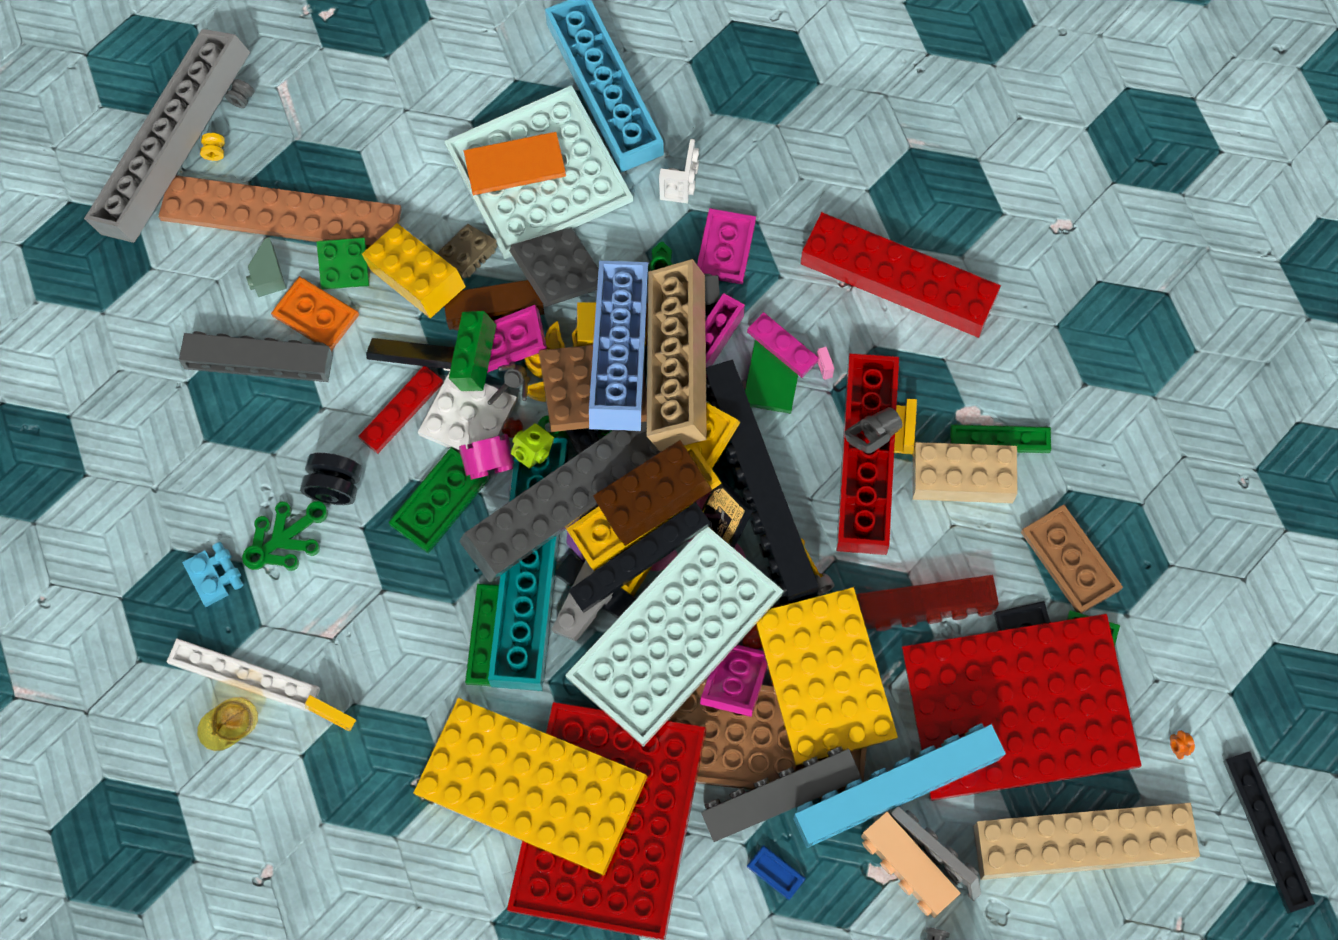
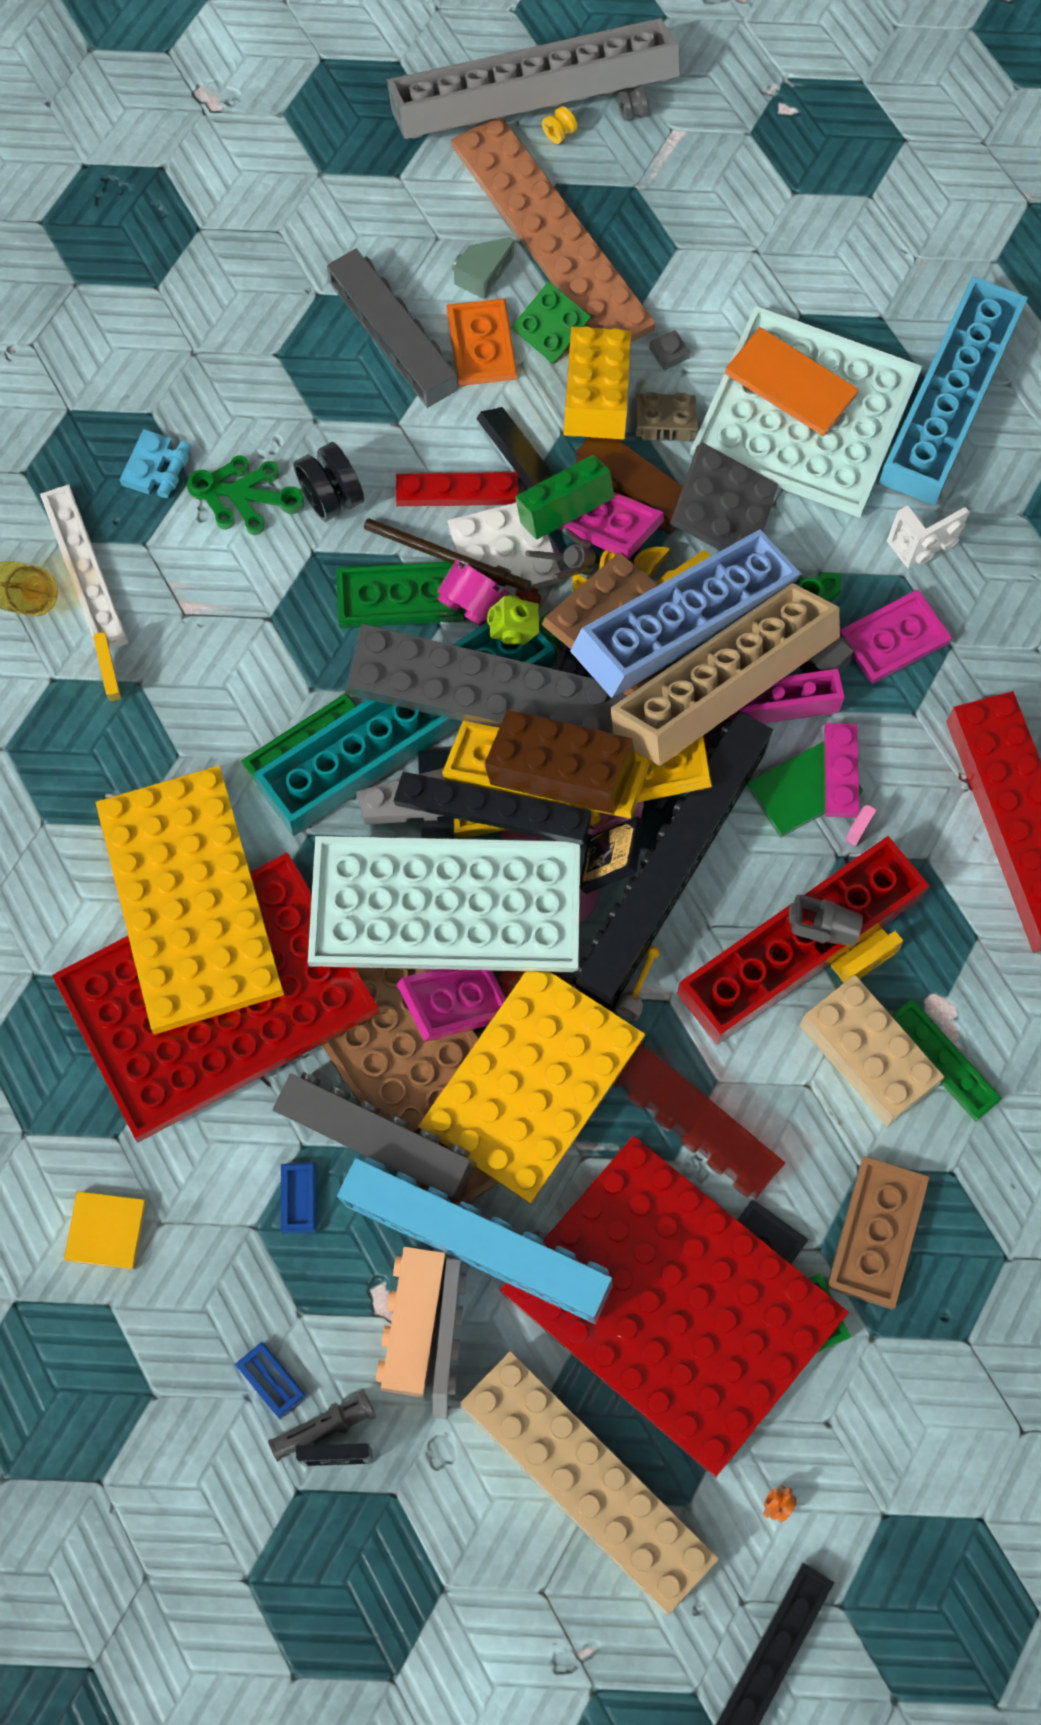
camera: 45 degrees right, 0 degrees up
none -> dark brown bar [364,518,531,593]
none -> dark grey plate [649,330,690,371]

